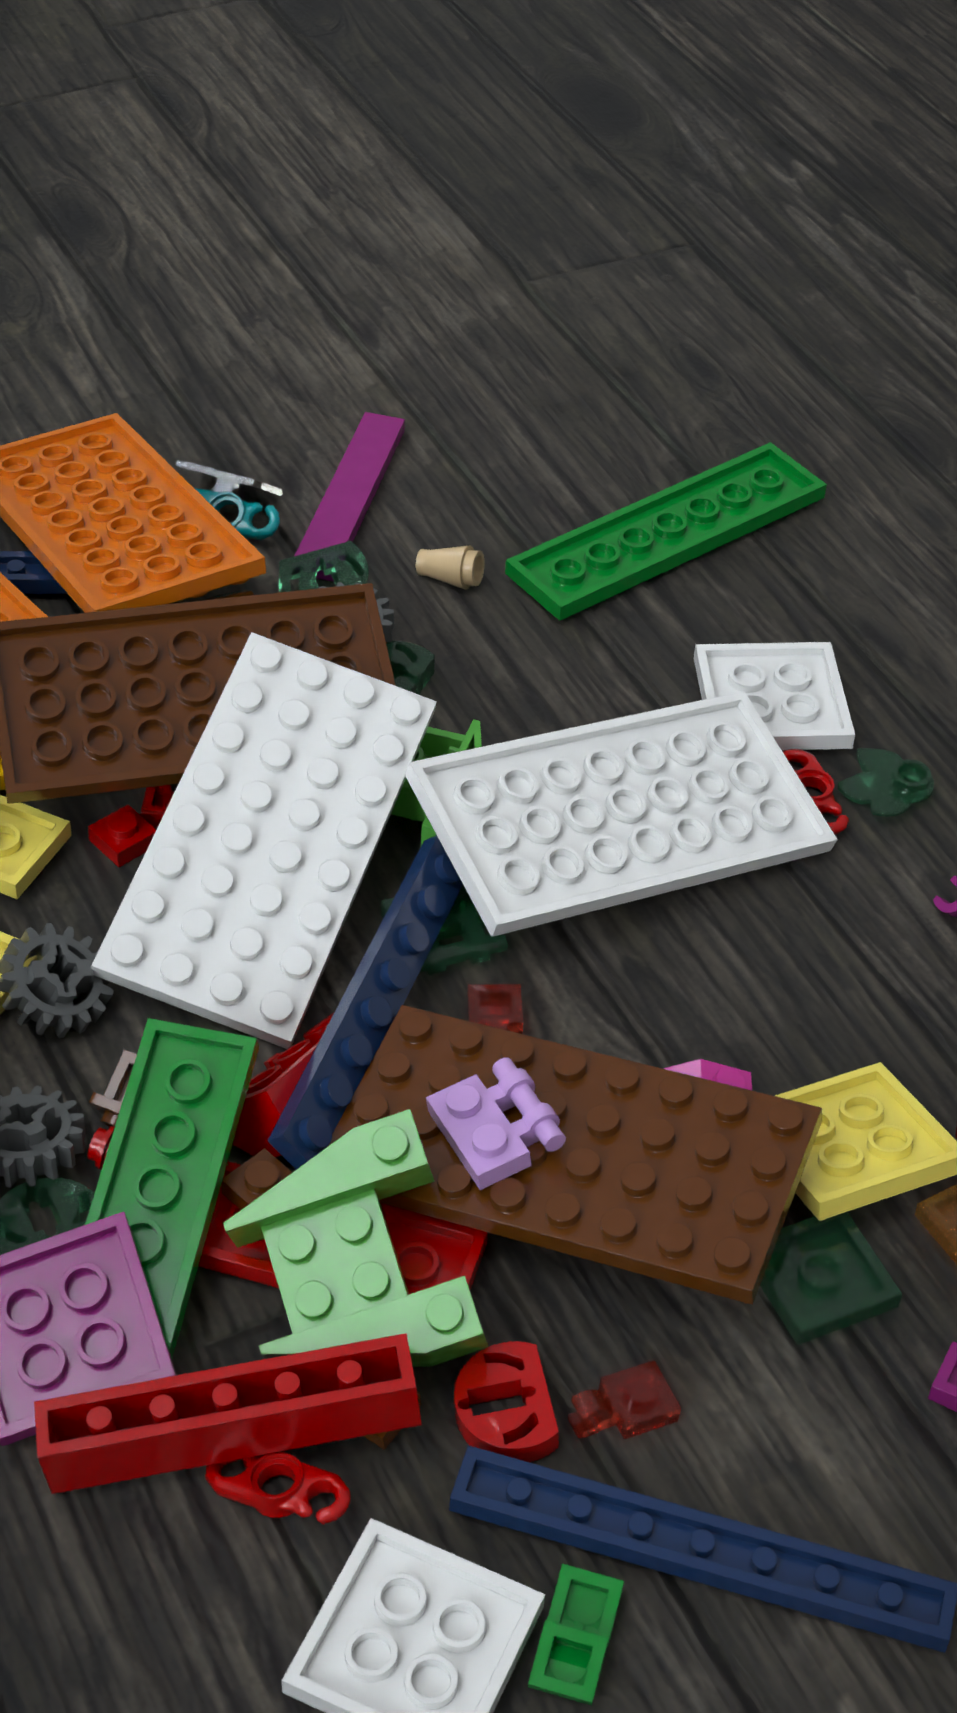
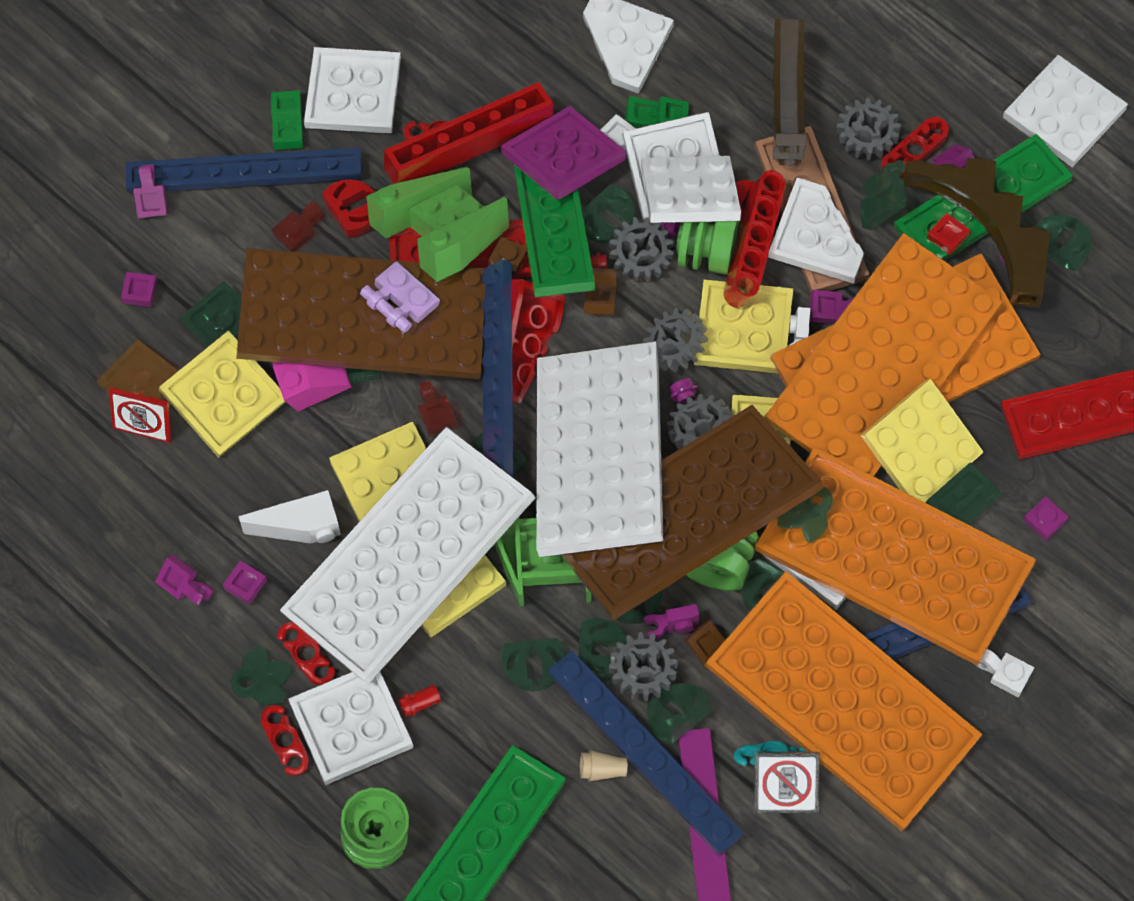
camera: 165 degrees right, 20 degrees up
none -> magenta plate [133,164,168,218]
none -> magenta plate [223,561,267,605]
none -> white slope [239,490,341,543]
none -> red piece [260,705,309,776]
none -> light yellow plate [329,422,426,522]
none -> bright green wheel [341,788,409,869]
none -> red pin [398,684,441,717]
none -> clear green piece [501,638,564,692]
none -> dark blue plate [548,651,743,857]
none -> dark grey gear [666,394,733,450]
none -> magenta plate [669,378,699,404]

